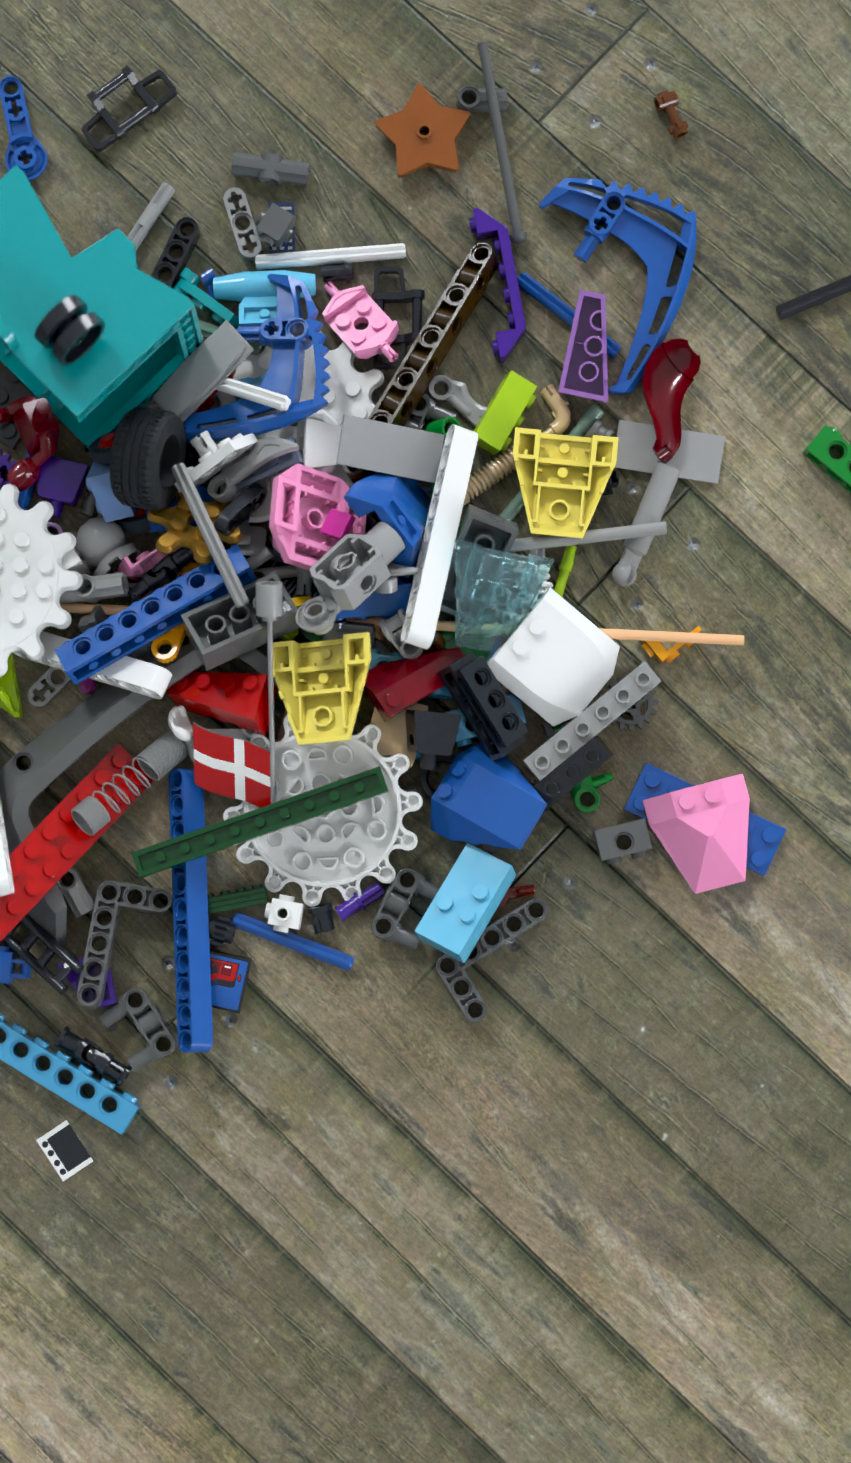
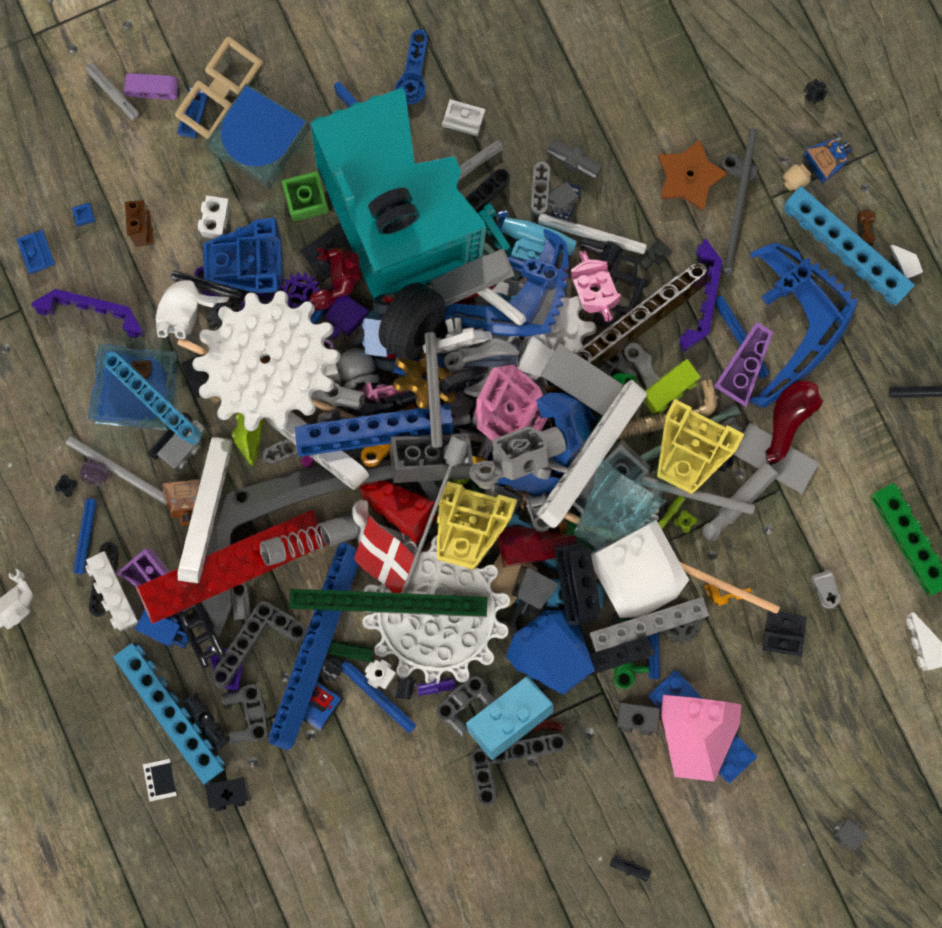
camera: 20 degrees right, 5 degrees down
black bar [81,65,177,152] -> none
dark pink tile [320,508,356,540] -> none
none -> black brick [205,777,251,812]
none -> white plate [442,99,485,136]
none -> black bush [600,241,623,266]
none -> black pin [610,854,651,882]
none -> pearl dark grey plate [640,239,672,271]
none -> blue axle [649,633,660,679]
none -> lime plate [674,510,697,533]
none -> black slope [762,610,807,657]
none -> tan head [783,164,811,192]
none -> dark azure brick [783,186,915,306]
none -> torso [803,139,852,184]
none -> light grey piece [811,570,841,609]
none -> white slope [890,245,923,279]

